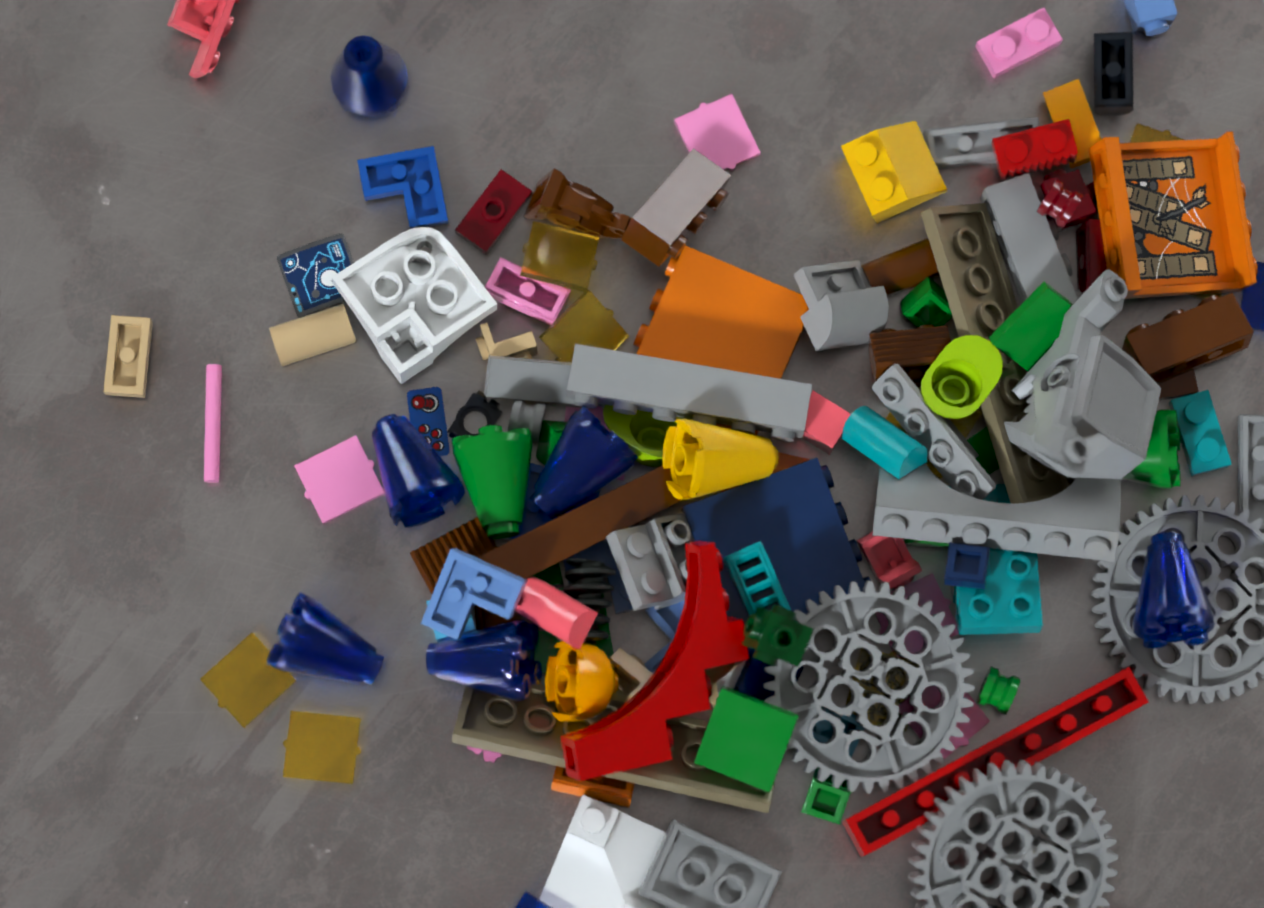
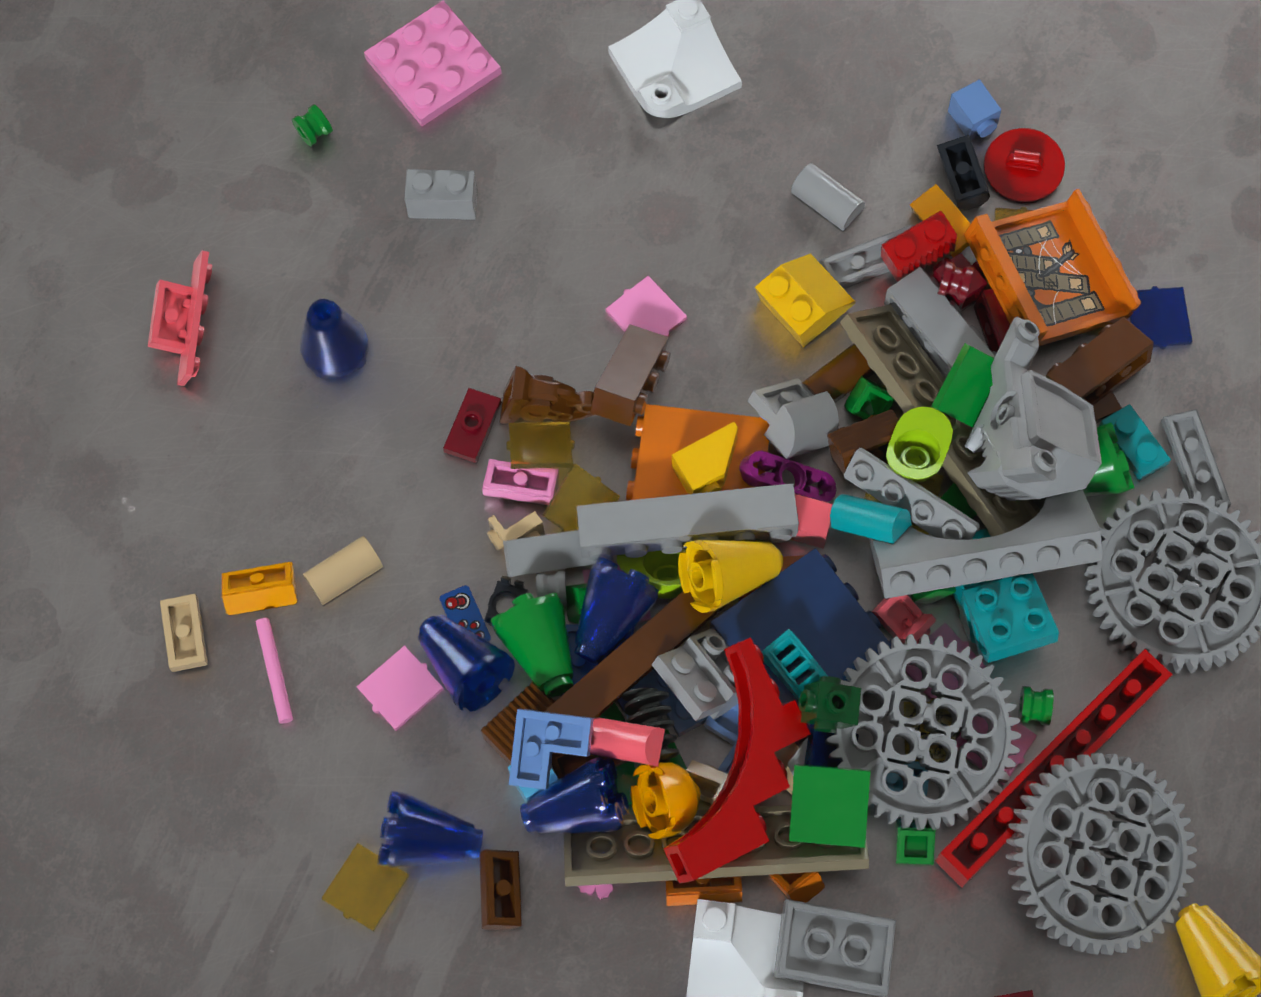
camera: 10 degrees left, 10 degrees down
sticker [277,233,354,318] -> none
clear yellow piece [283,711,361,784] -> none
white slope [332,227,497,384] -> none
blue plate [357,146,449,229] -> none
dark blue tile [944,542,990,589] -> none
bright pink plate [975,7,1063,78] -> none
clear blue cone [1133,532,1215,649] -> none
none -> light orange slope [222,562,297,615]
none -> reddish brown brick [479,849,522,930]
none -> yellow slope [672,422,738,494]
none -> magenta beam [739,451,837,502]
none -> orange slope [769,872,825,903]
none -> light grey brick [791,163,865,231]
none -> red shield [984,128,1065,202]

